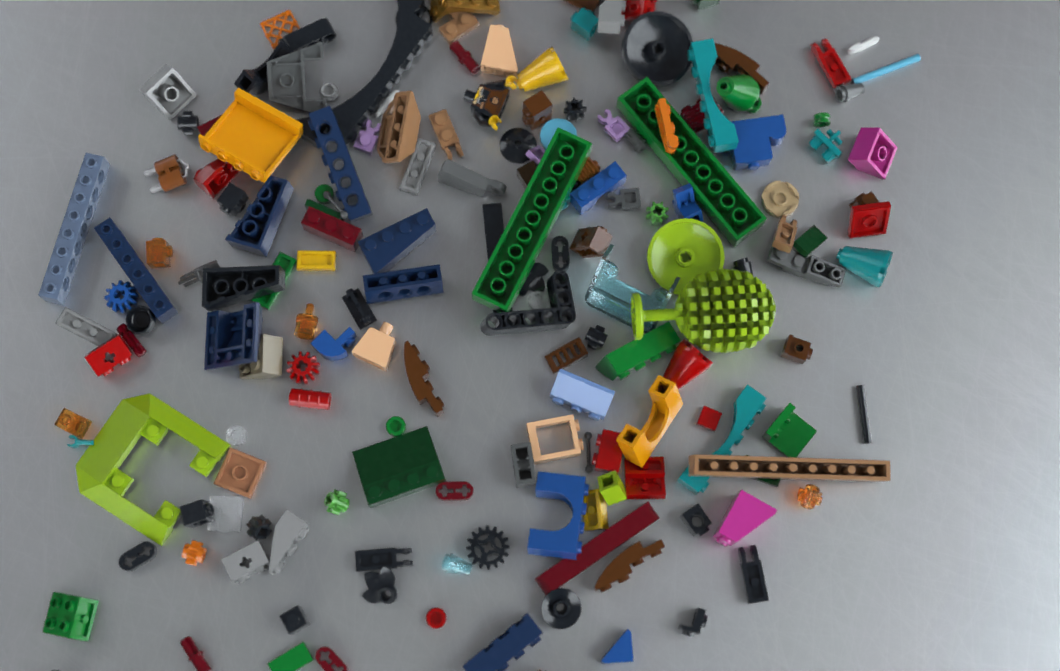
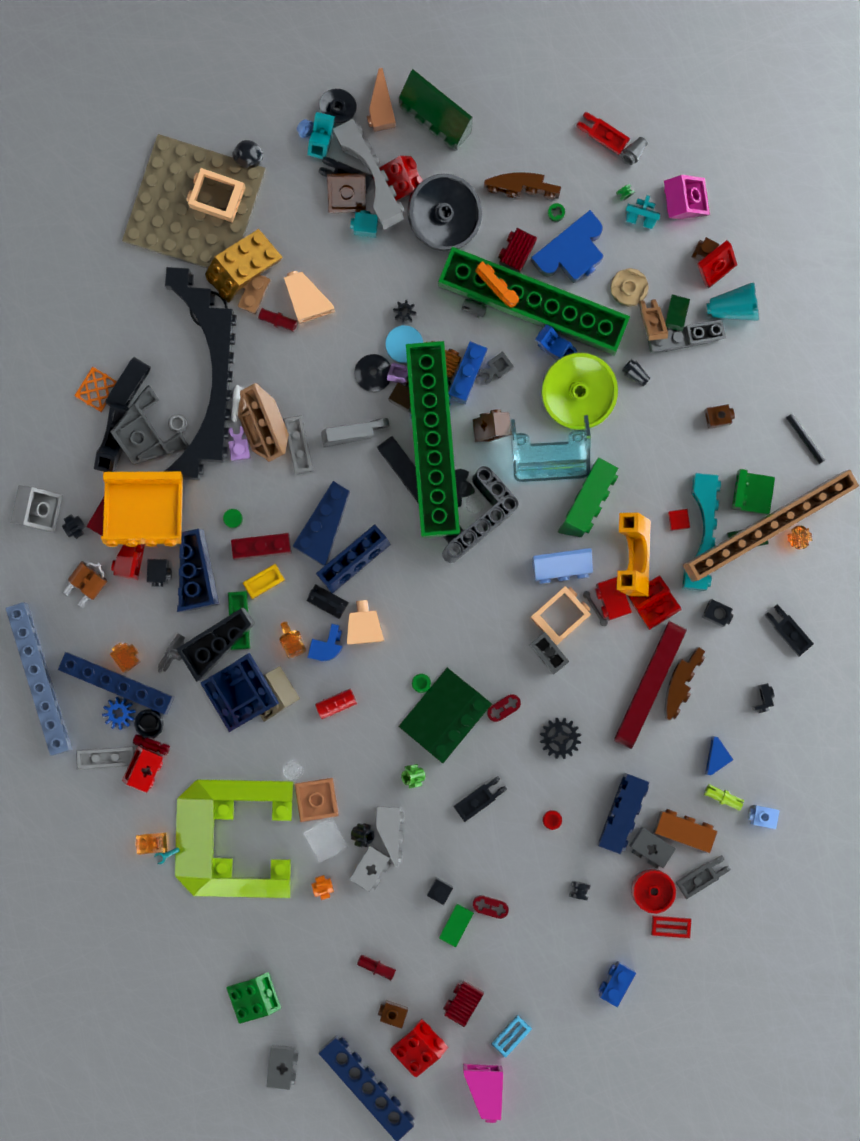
camera: 30 degrees left, 10 degrees up
black beam [119,542,157,571] -> none
black brick [180,499,214,528] -> none
red gear [286,351,320,384] -> none
dark green tile [304,199,344,221] -> none
dark blue brick [307,106,373,223] -> none
dark grey hinge [323,191,348,219] -> none
black plate [362,566,398,604] -> none
reddish brown slope [404,341,445,417] -> none
medium nougat hinge [428,109,464,160] -> none
clear light blue cone [441,553,472,575] -> none
torso [463,75,518,130] -> none
yellow cone [516,46,569,92] -> none
reddish brown brick [522,90,553,131] -> none
blue arch [527,471,589,560] -> none
black dish [541,588,581,629] -> none
reddish brown slope [545,337,588,374] -> none
black beam [551,236,570,272] -> none
yellow slope [583,489,609,531] -> none
black gear [584,325,608,350] -> none
lavender plate [597,109,631,143] -> none
lime brick [597,470,627,506] -> none
lime plant [631,269,776,353] -> none
bright green gear [646,201,669,226] -> none
red cone [662,339,713,390] -> none
teal arch [687,39,739,153] -> none
dark pink slope [713,490,777,547] -> none
green cone [716,74,760,112] -> none
white piece [847,36,879,54] -> none
medium azure bar [851,54,921,84] -> none

